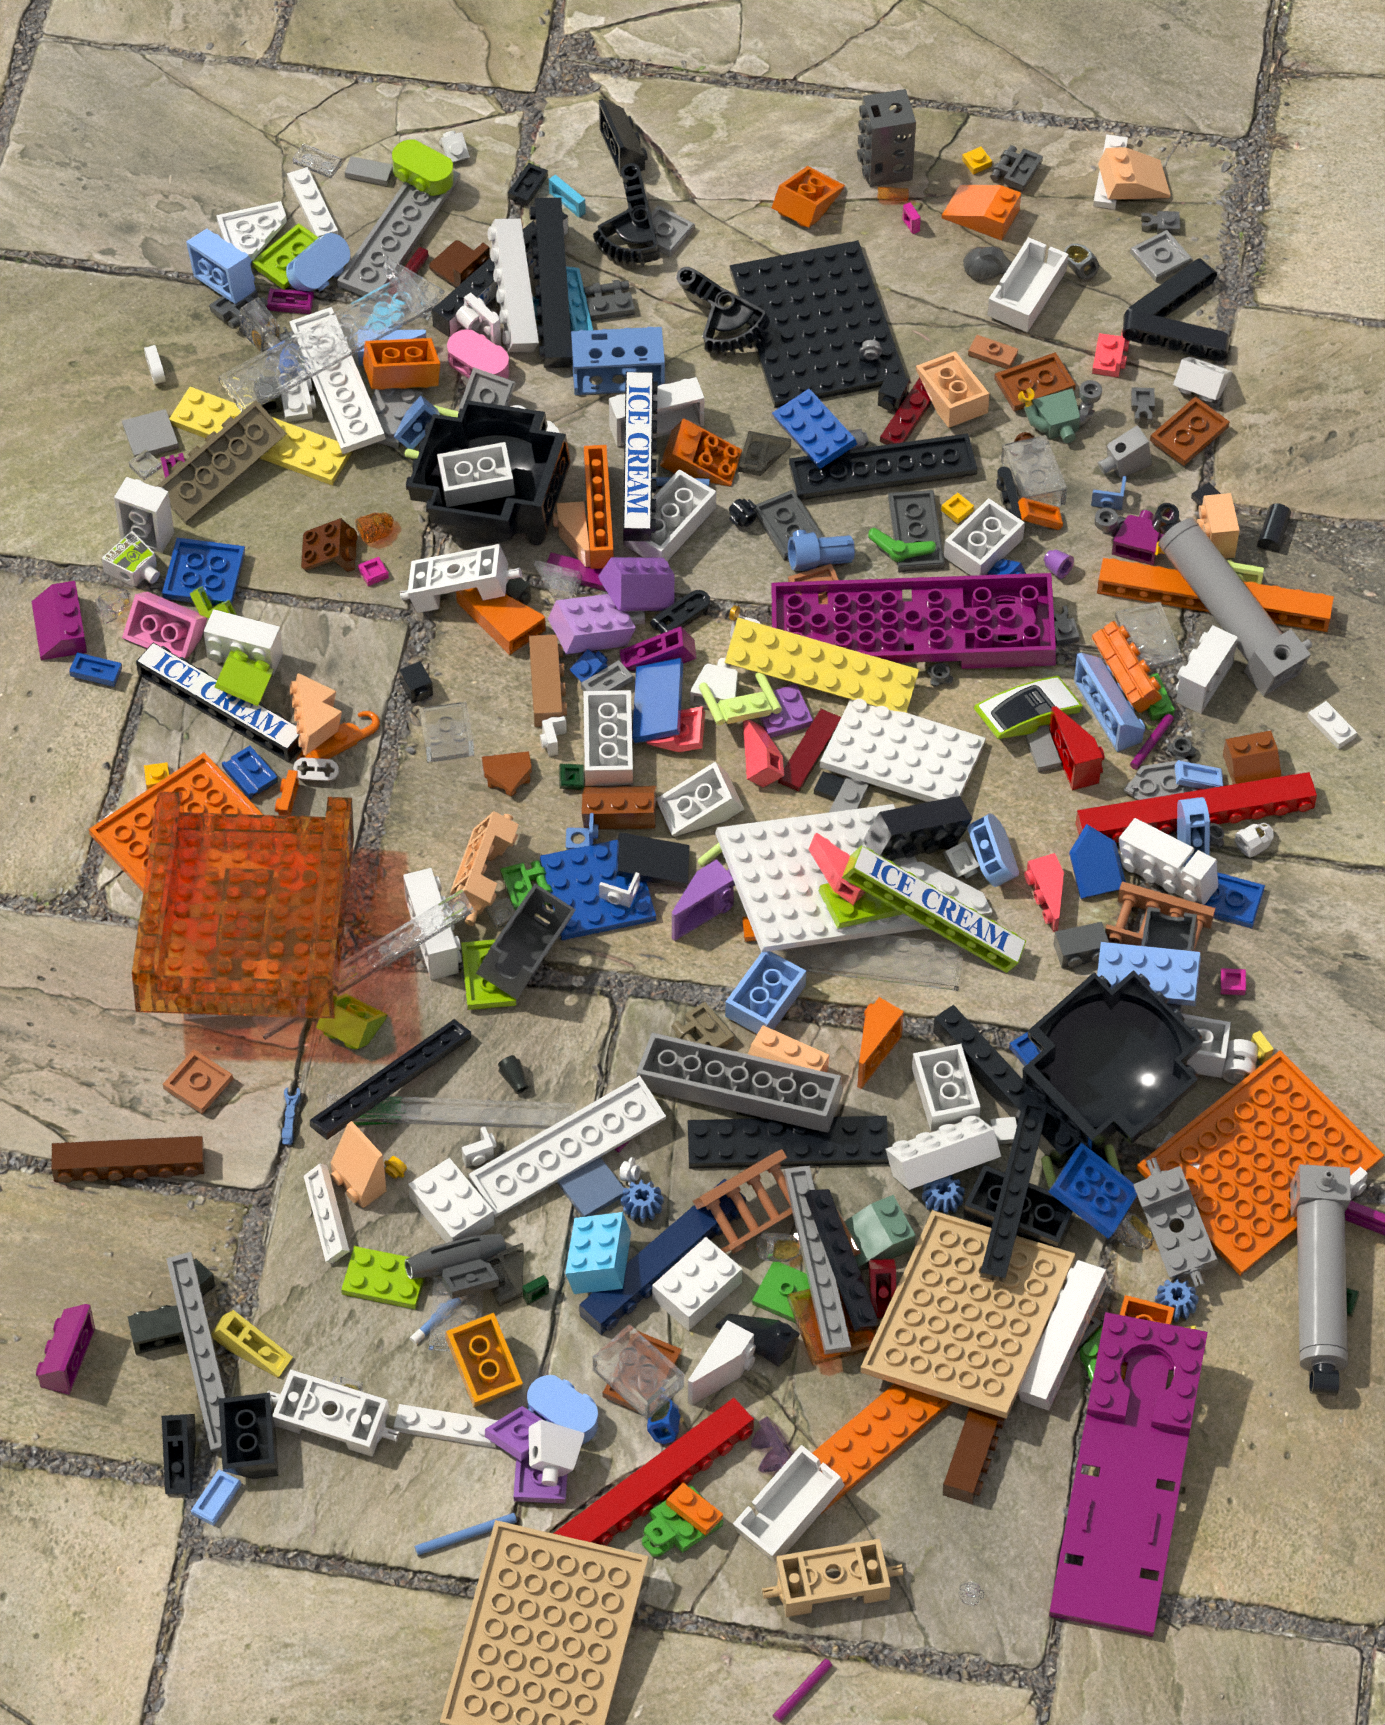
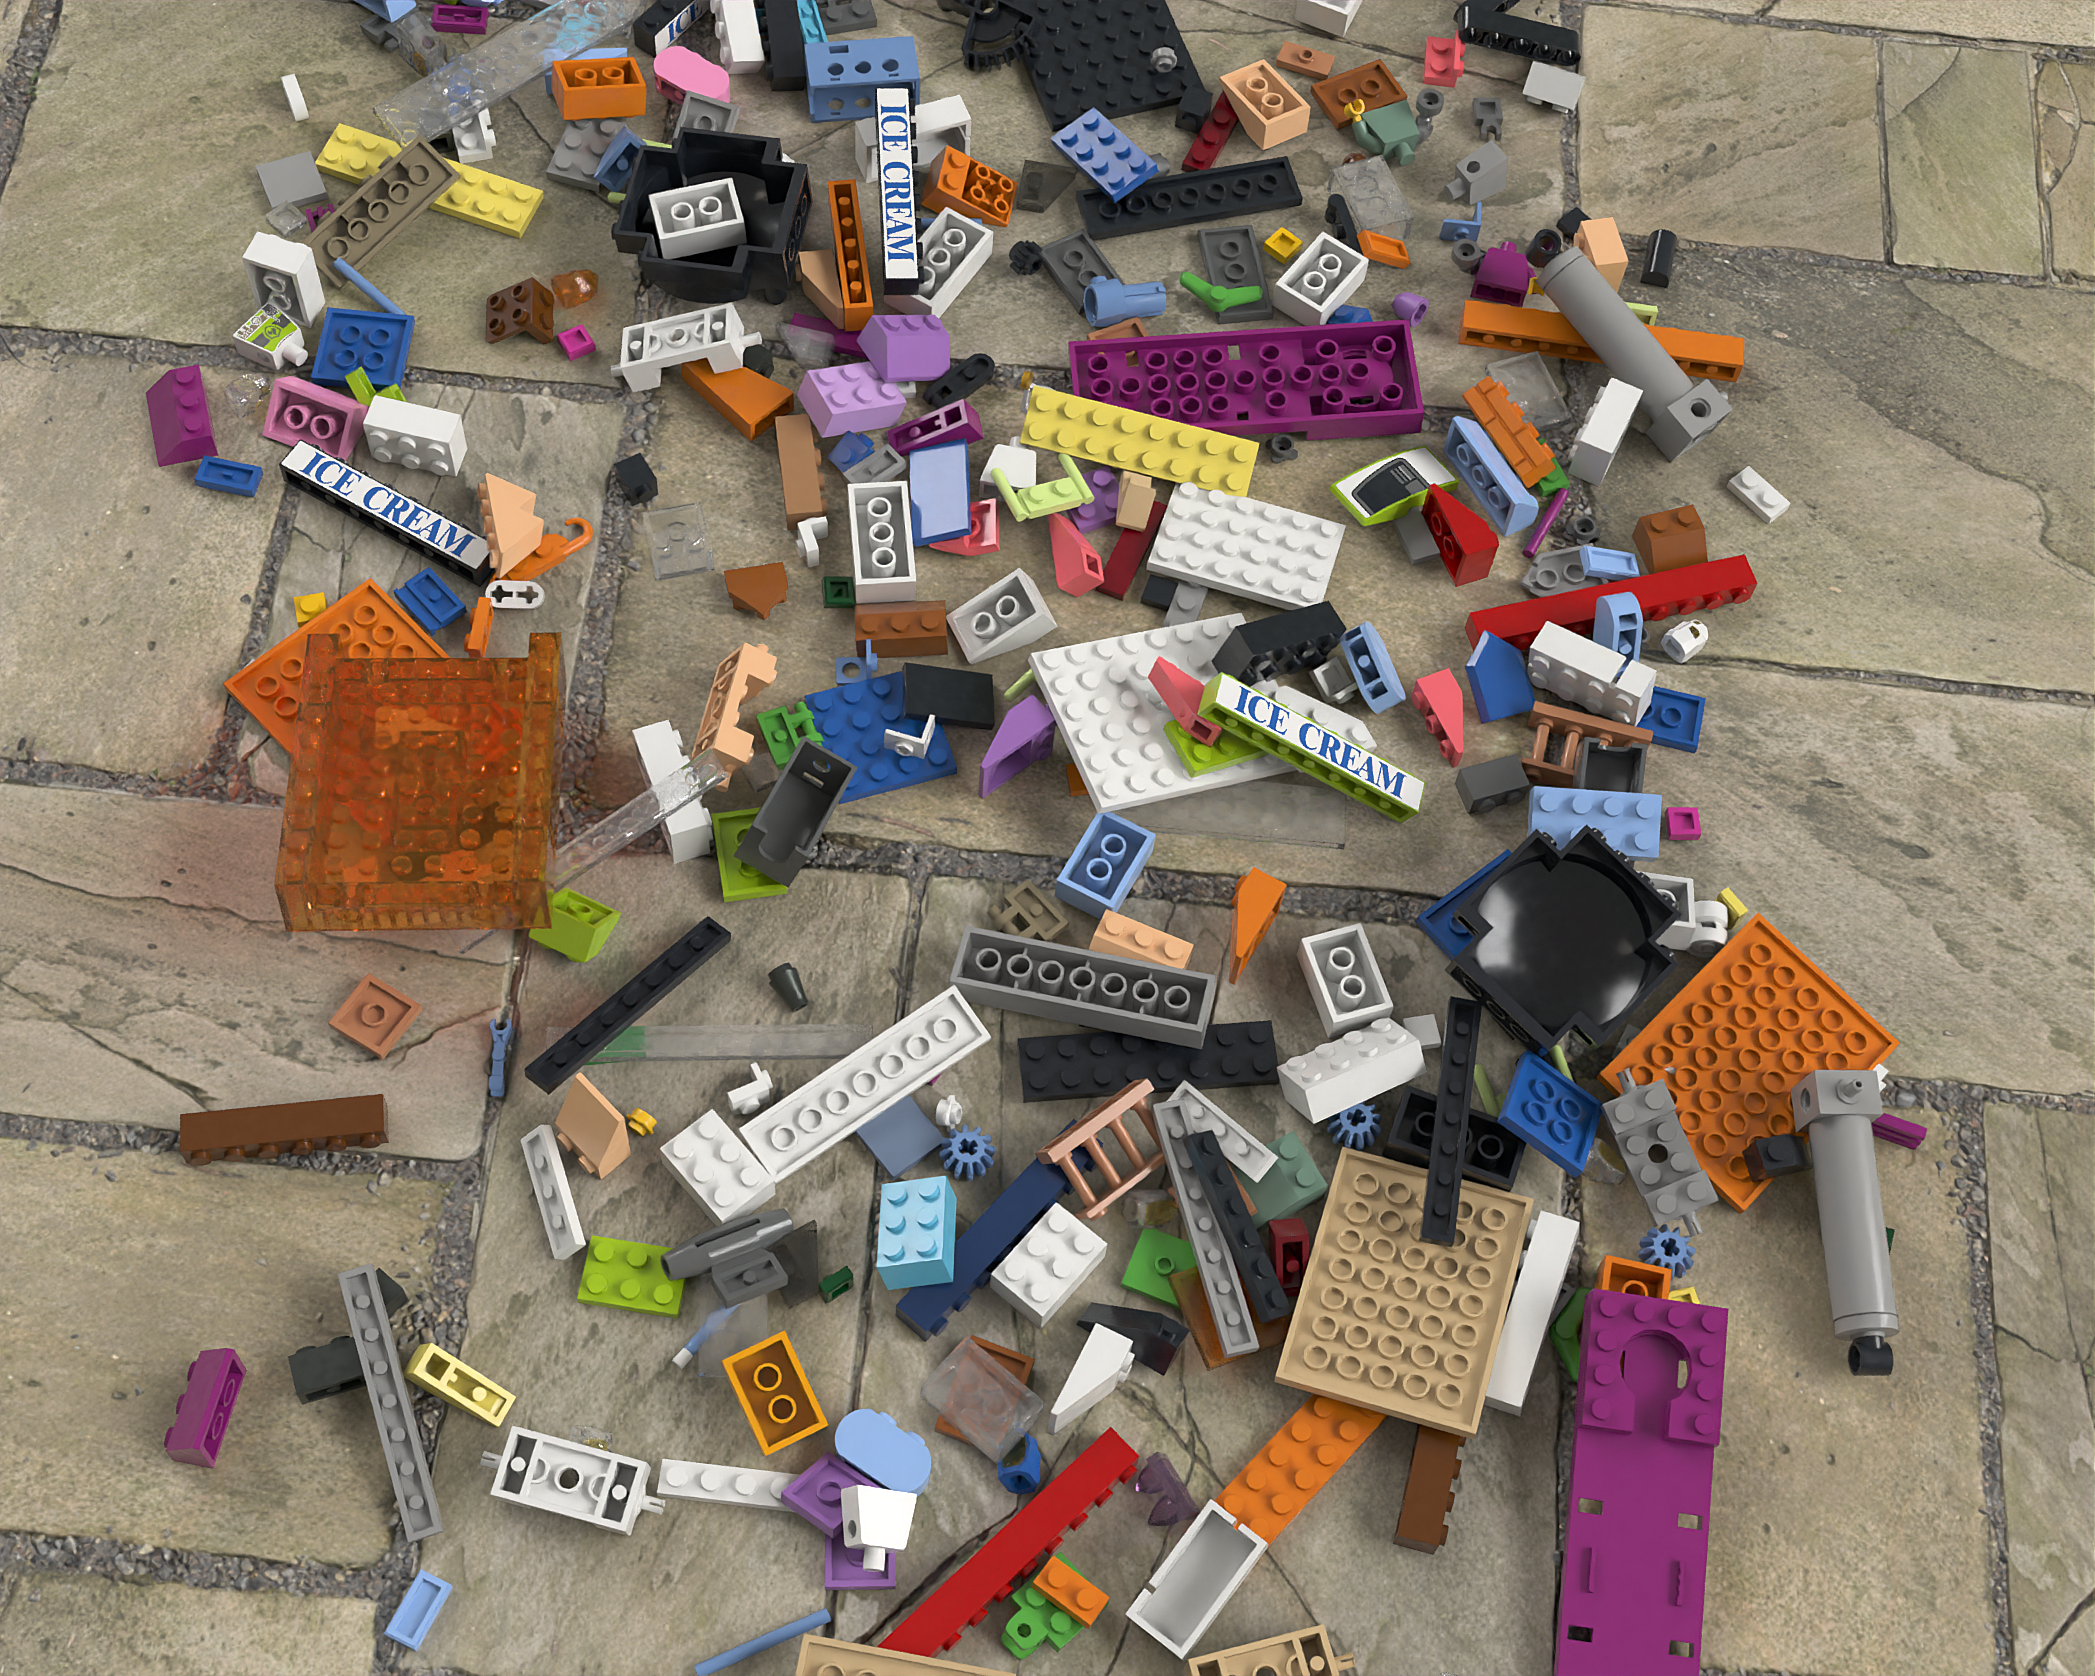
camera: 10 degrees left, 5 degrees up
black slope [161,1414,196,1494] -> none
lime slope [214,651,274,706] -> none
black slope [218,1392,279,1479] -> none
white plate [290,307,386,454] -> none
white plate [456,293,502,346] -> none
black brick [933,1004,1080,1169] -> none
flat silver plate [1054,605,1080,646] -> none
dark orange plate [1150,396,1230,466] -> none
none -> medium blue bar [333,258,406,315]
none -> tan slope [1115,470,1156,532]
none -> white plate [1166,1080,1278,1183]
none -> black slope [1742,1134,1813,1182]

